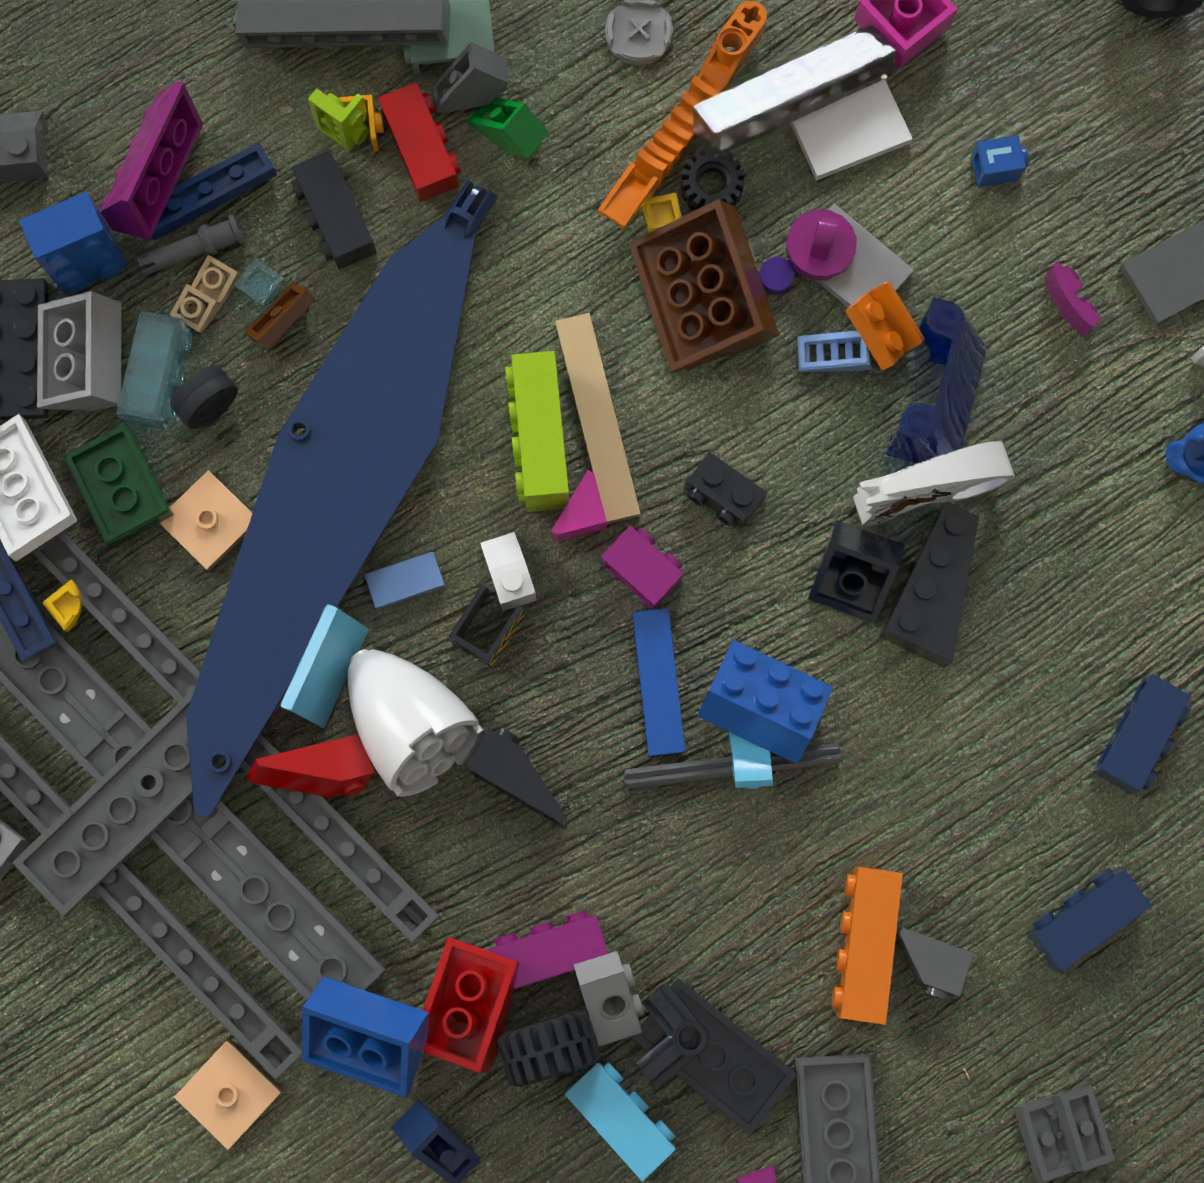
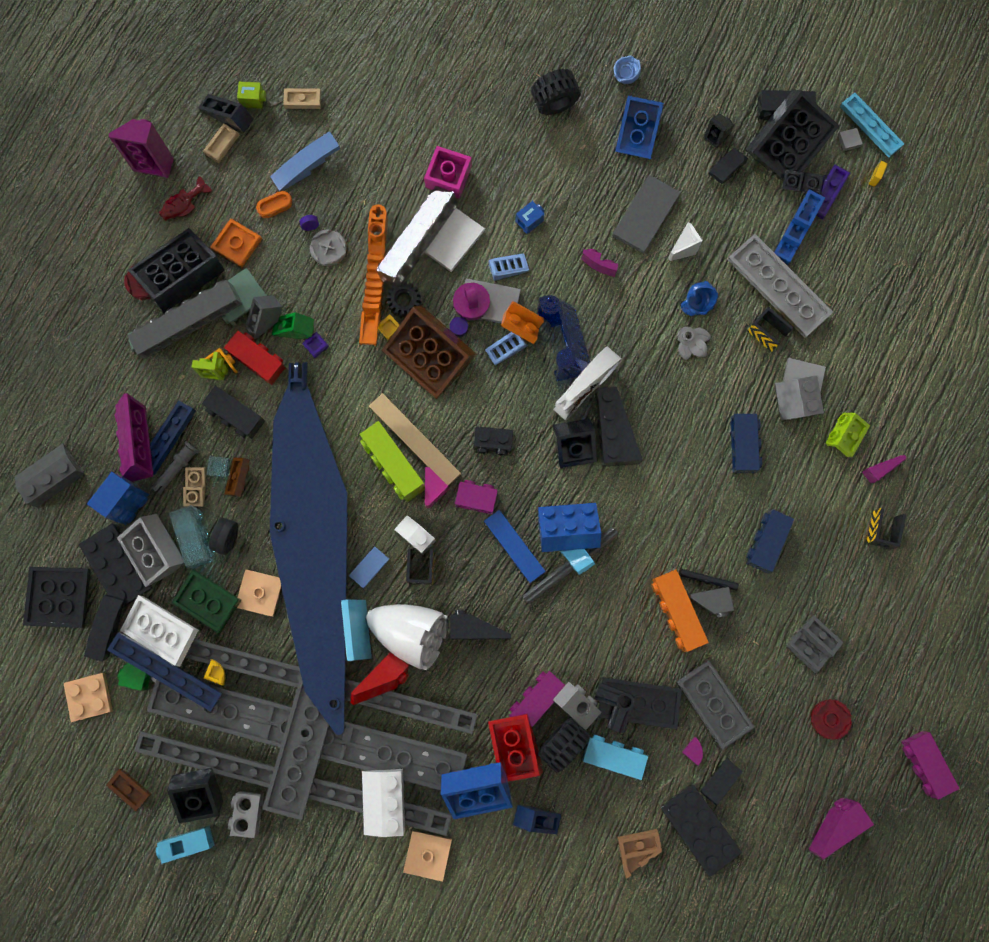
camera: 30 degrees left, 0 degrees up
none -> dark purple tile [302,331,329,358]
none -> white slope [362,769,405,837]
none -> light blue slope [489,253,529,281]
none -> light grey plate [677,326,711,360]
none -> black bar [680,569,739,591]

